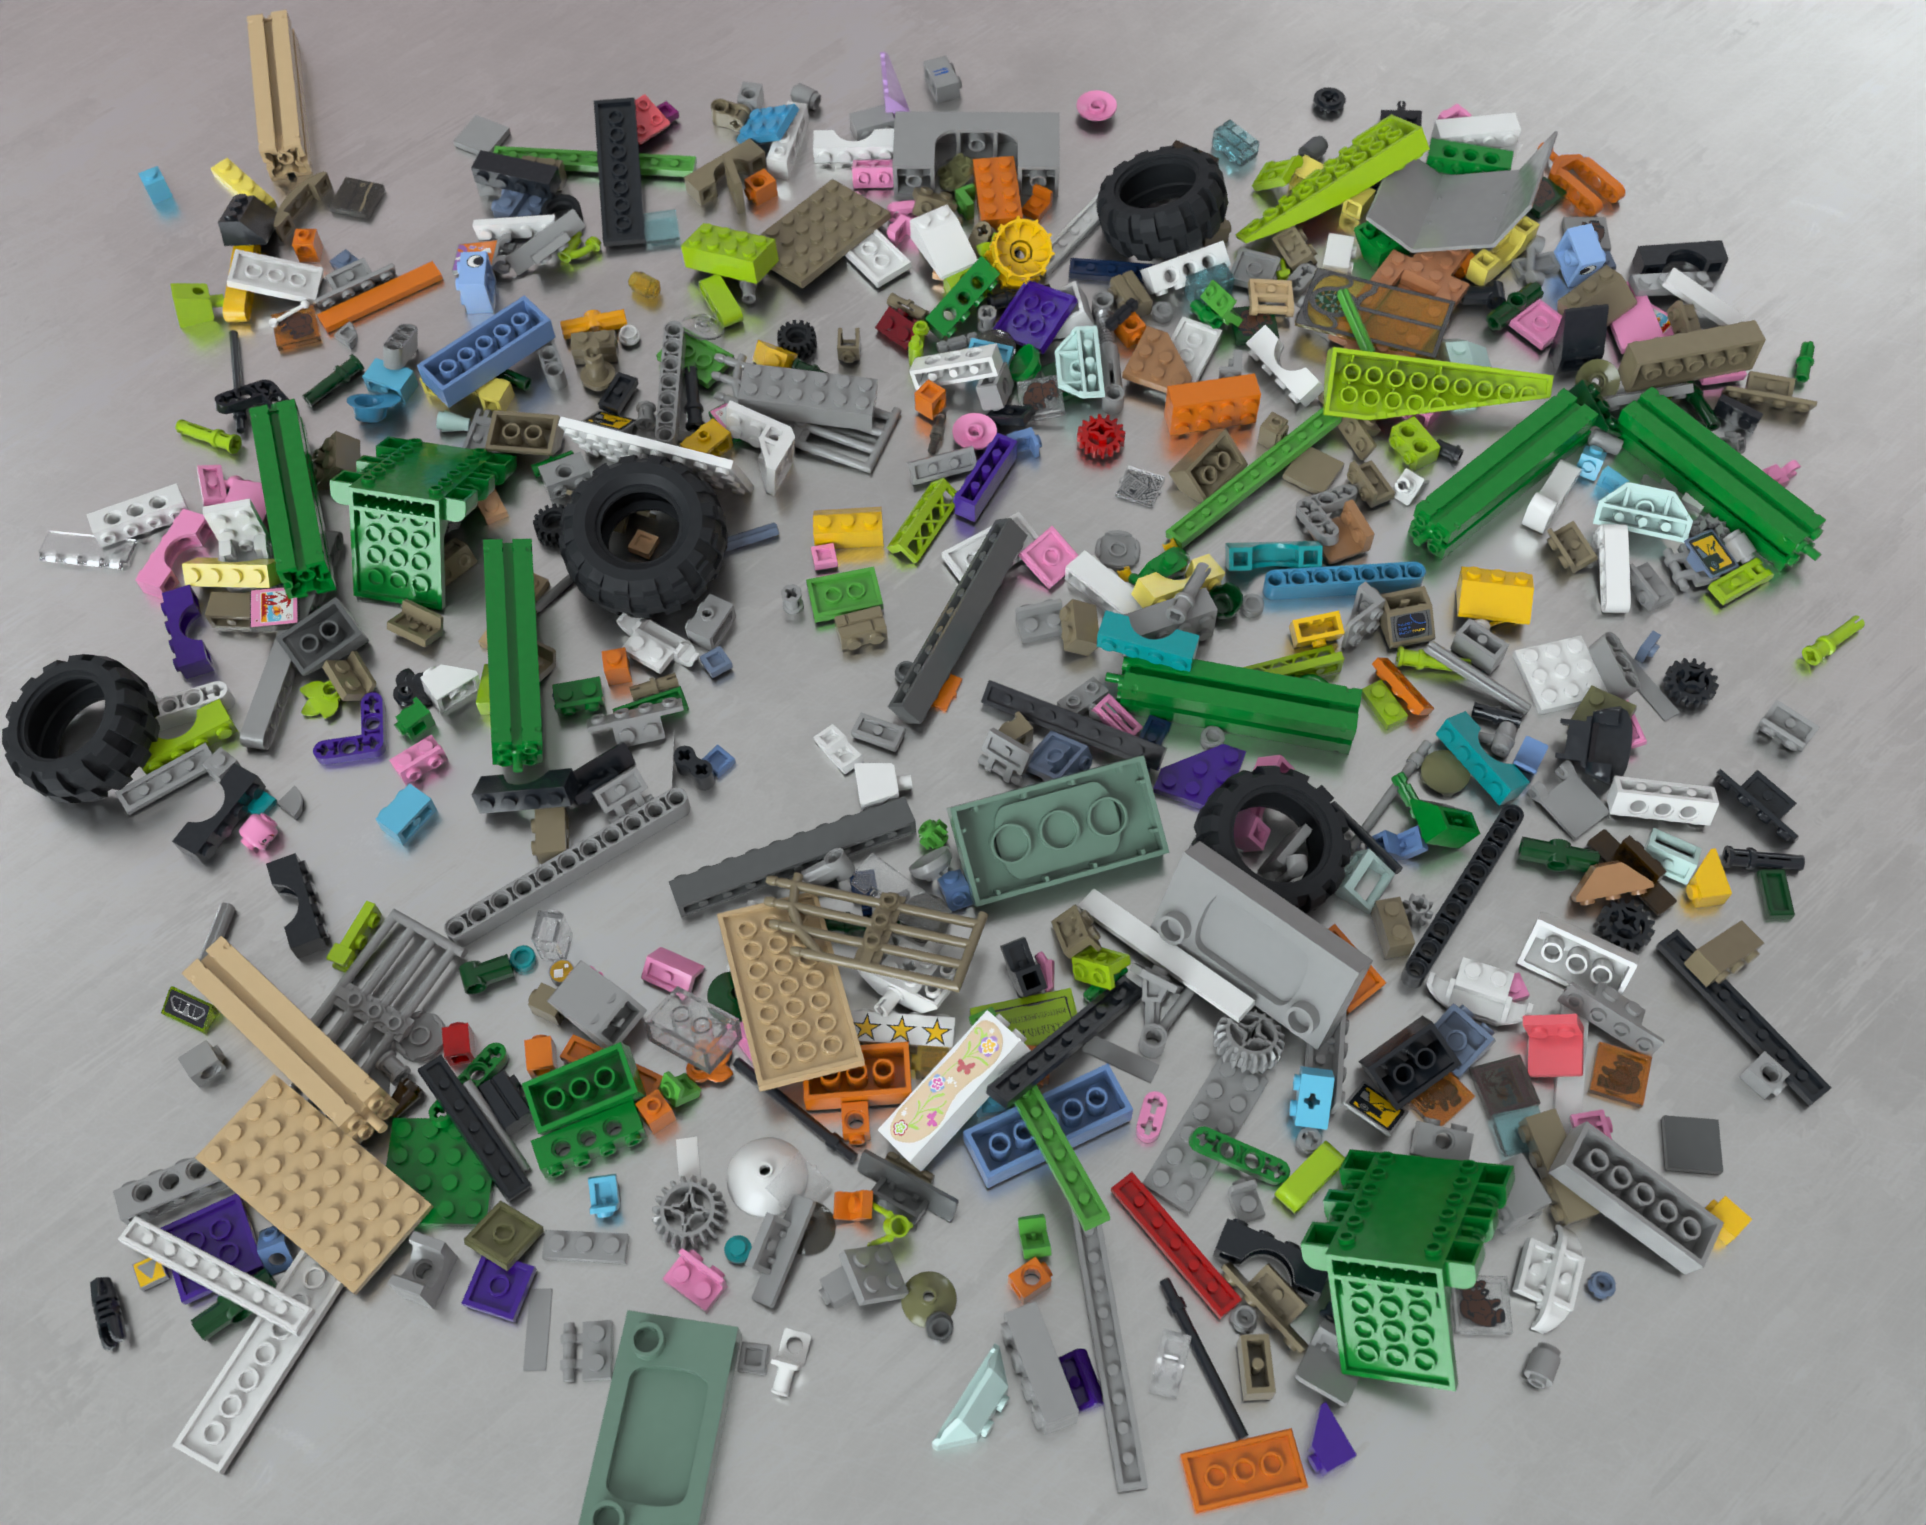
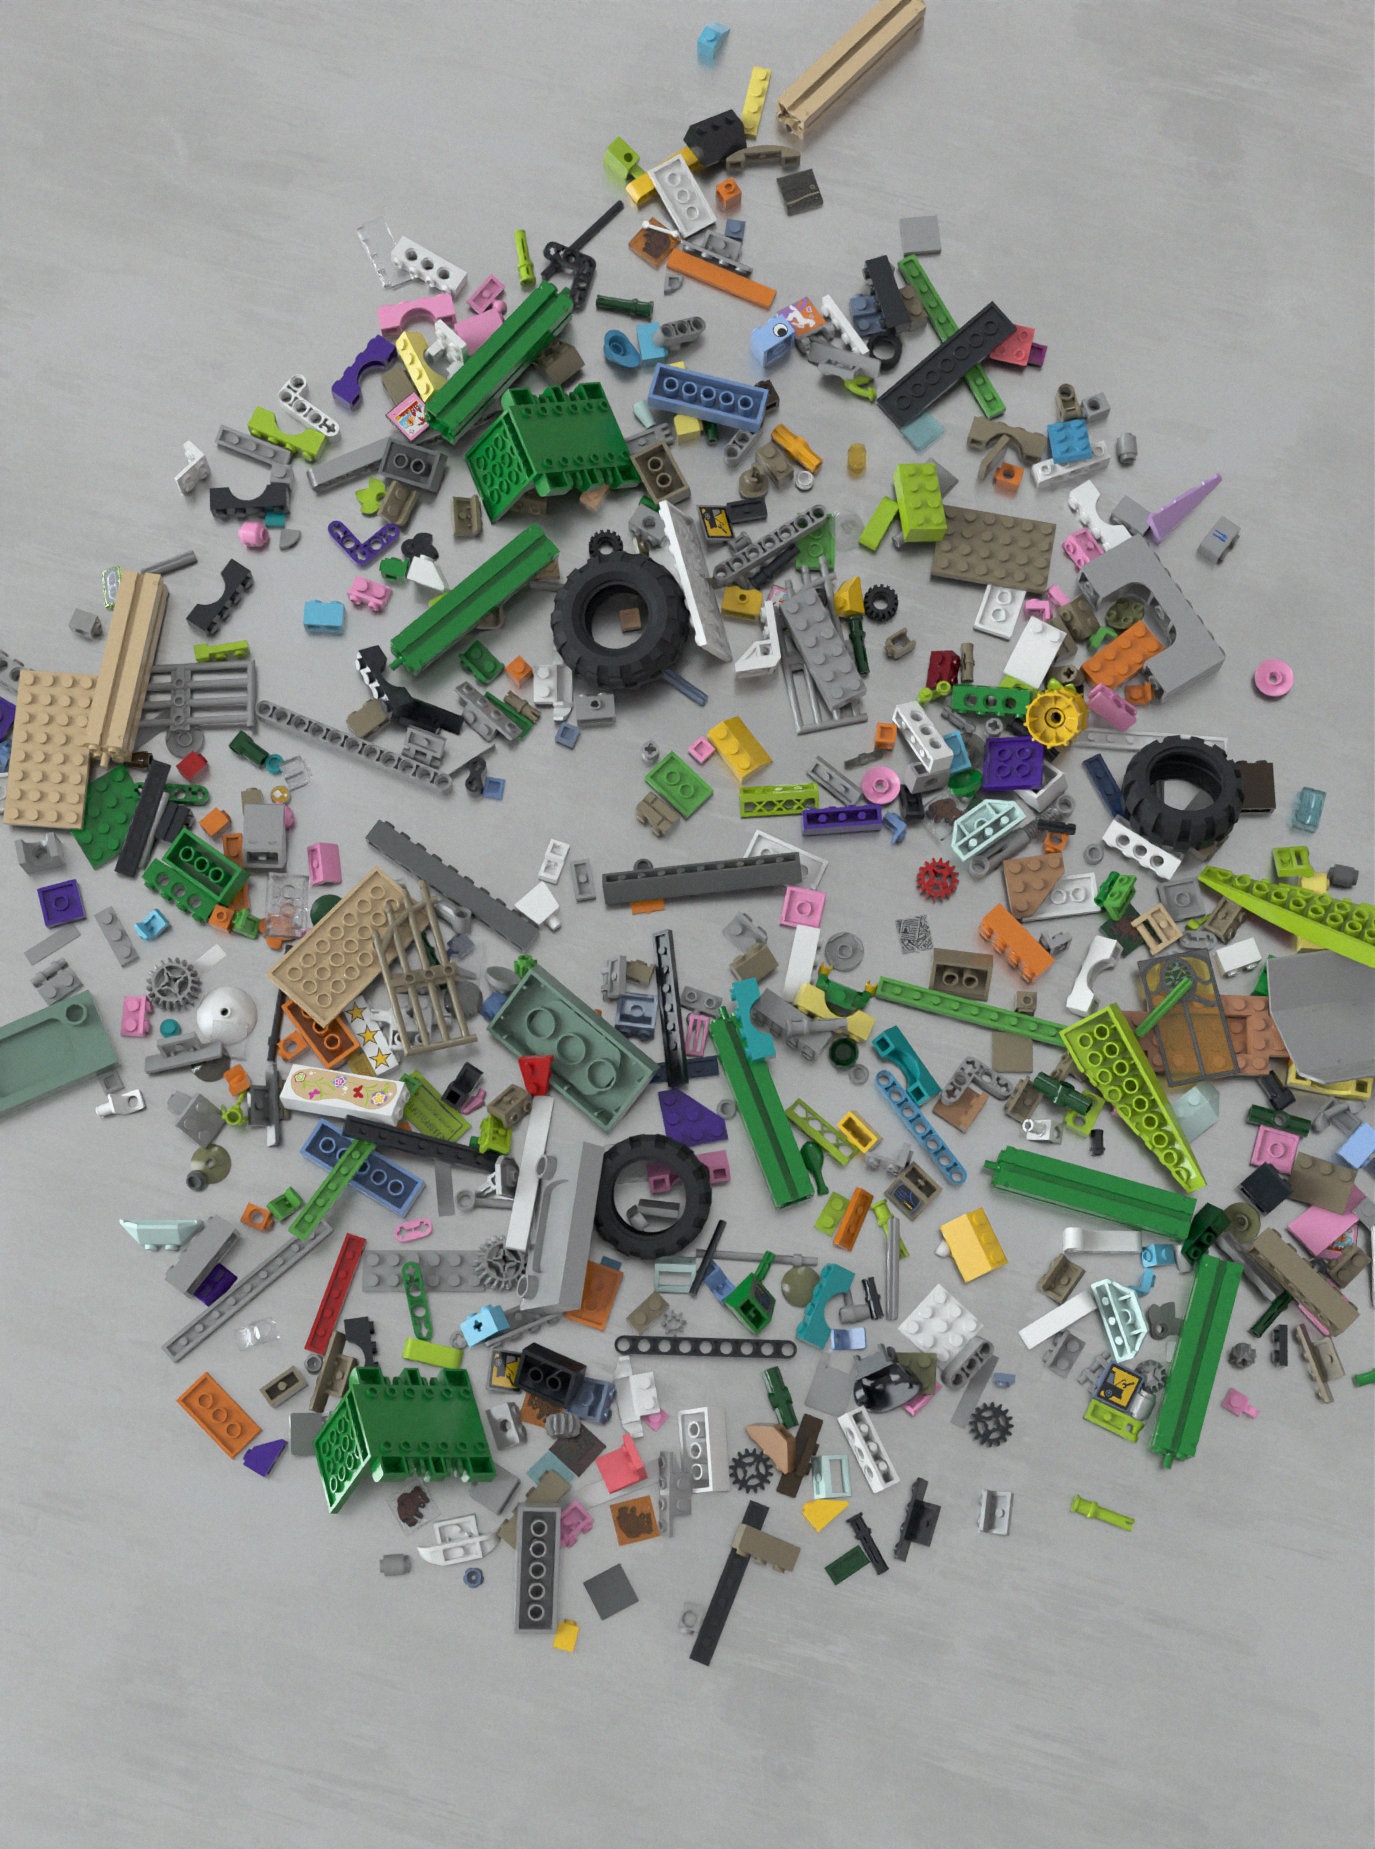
camera: 55 degrees right, 15 degrees up
black tyre [2,654,160,803] -> none
light grey bush [375,1050,411,1086] -> none
olive tile [464,1200,544,1271] -> none
dark tan brick [1108,270,1153,317] -> none
black bar [1159,1277,1249,1440] -> none
clear light blue brick [1184,262,1235,304] -> none
light grey bracket [1227,1178,1265,1223] -> none
light grey brick [1450,618,1509,675] -> none
none -> white bracket [174,440,210,494]
none -> red wing [518,1055,554,1096]
none -> light grey gear [545,1413,581,1438]
none -> dark green piece [1033,1071,1093,1116]
none -> bright pink piece [1087,683,1138,732]

